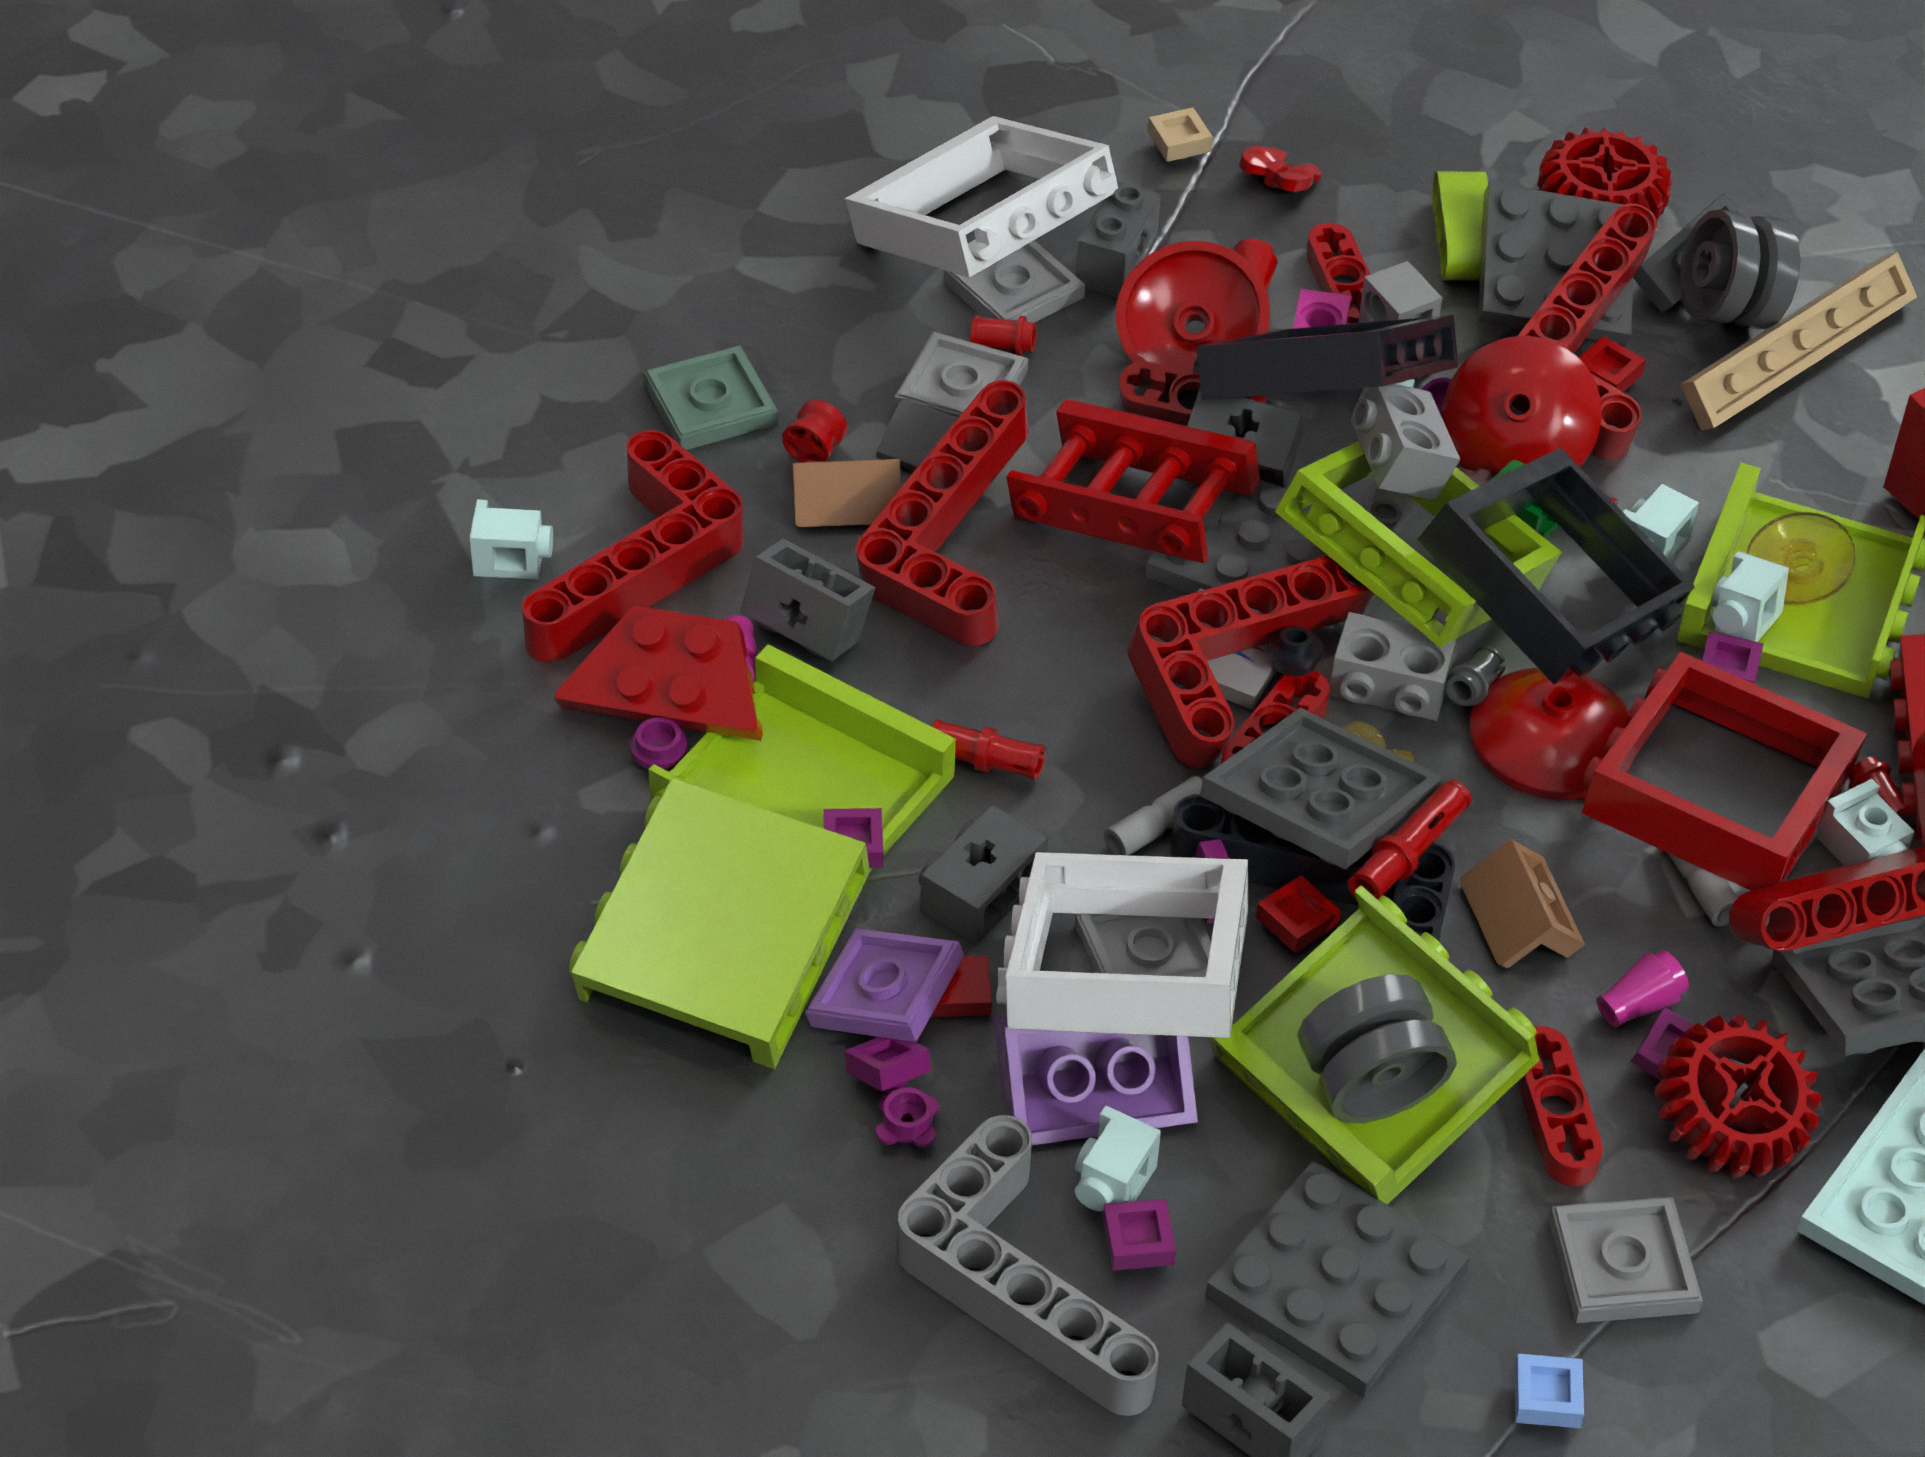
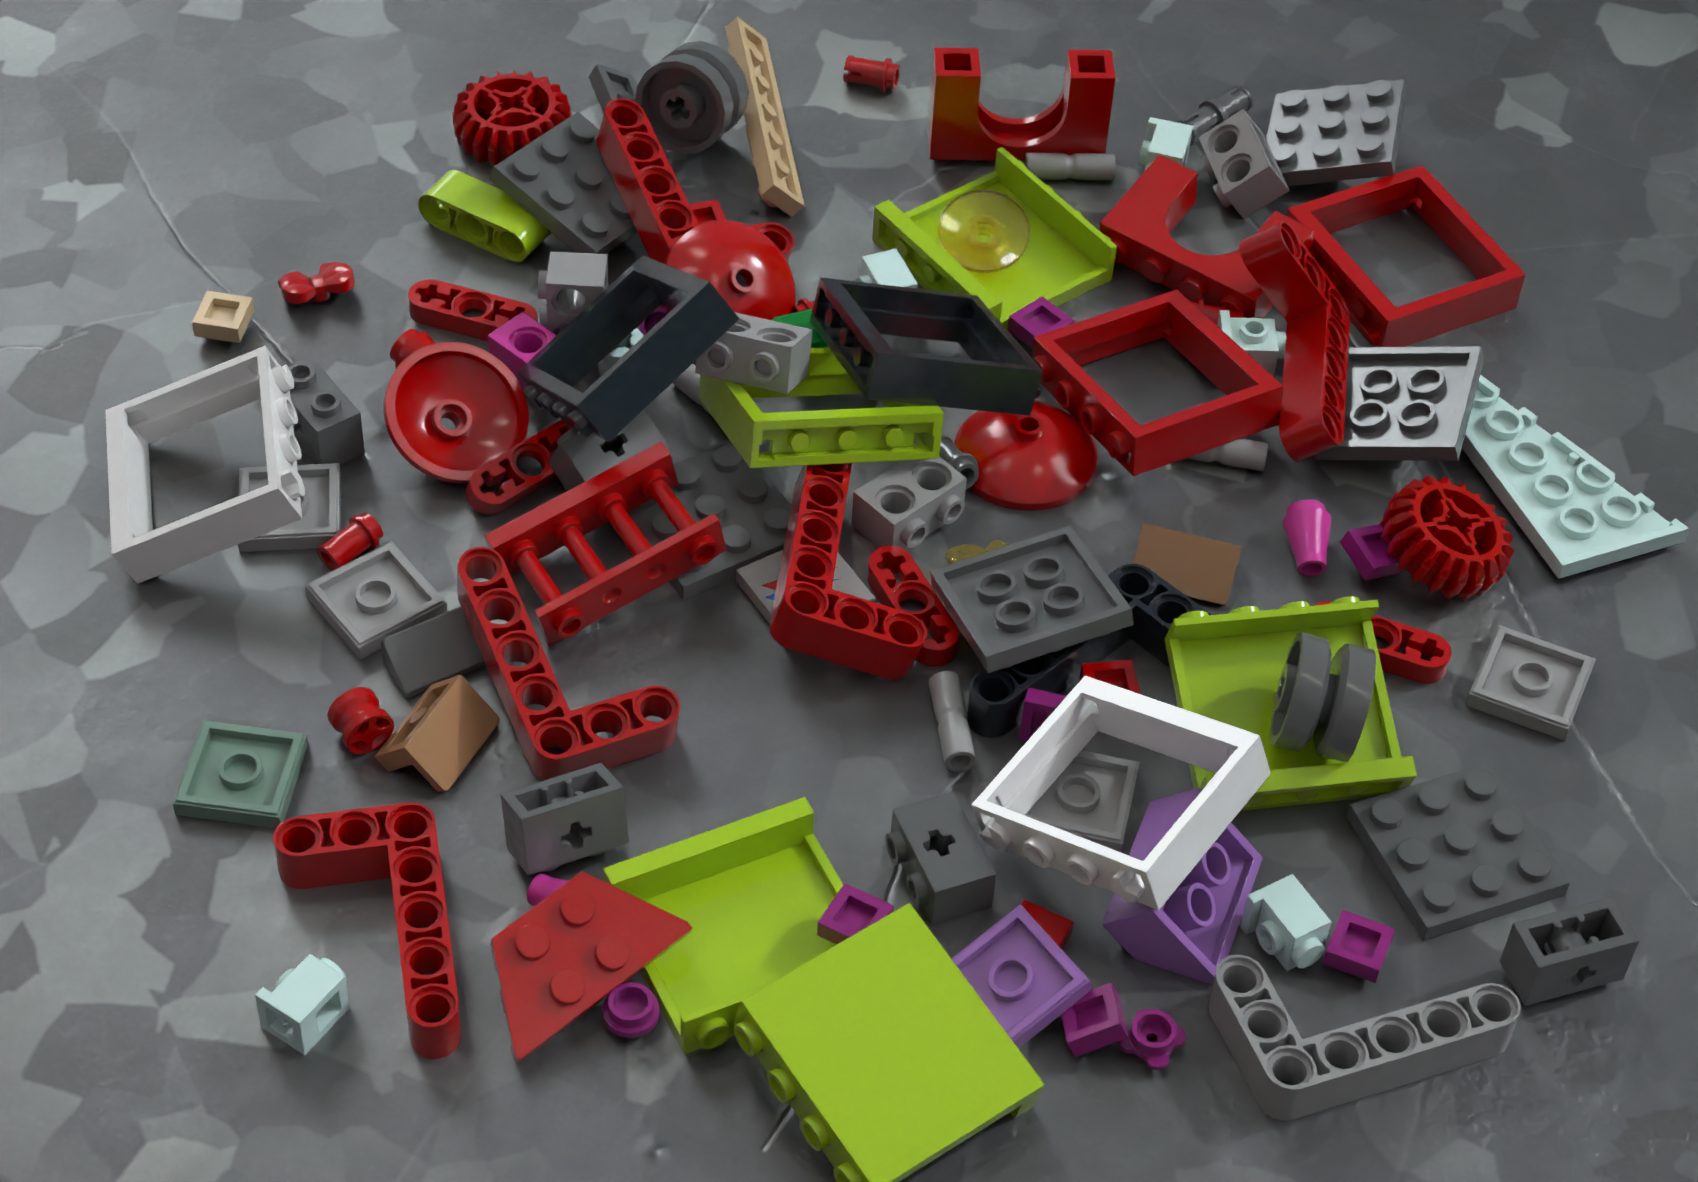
camera: 60 degrees left, 0 degrees up
red pin [932,719,1046,781] -> none
black plate [1267,626,1324,676] -> none
red pin [1347,780,1472,900] -> none
light blue plate [1514,1354,1584,1428] -> none
light aqua brick [1712,551,1789,642] -> none

